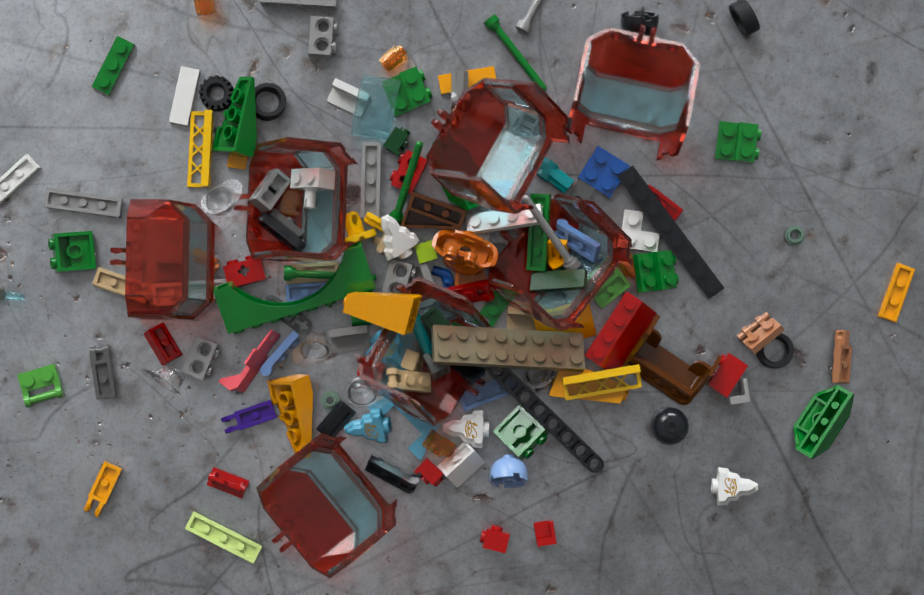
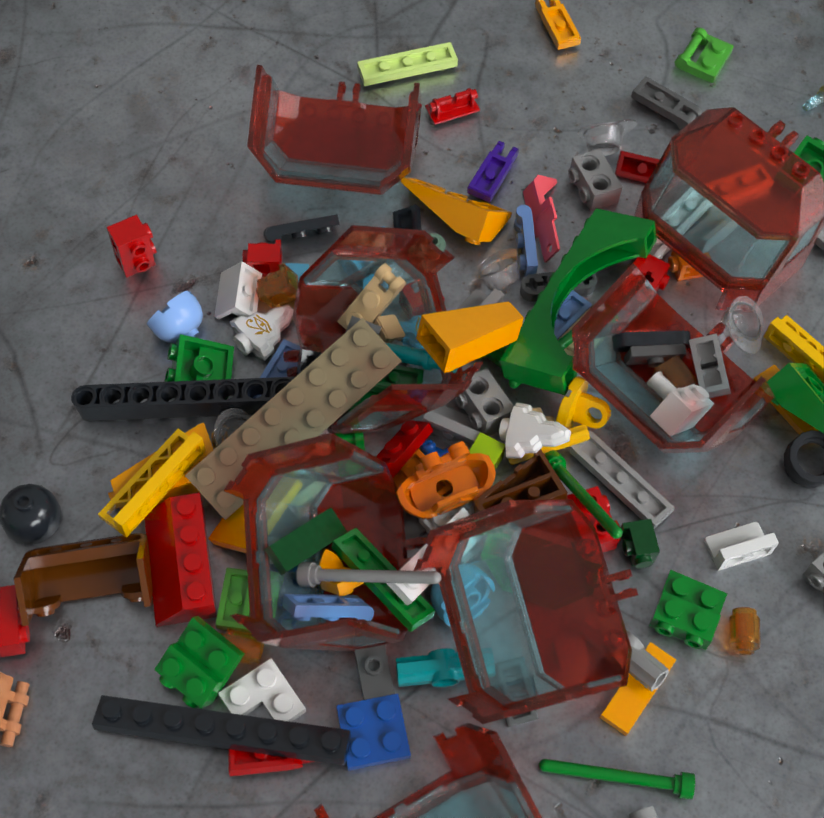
camera: 135 degrees right, 25 degrees down
clear light blue piece [351,75,400,139] -> none
red panel [534,520,557,547] -> none

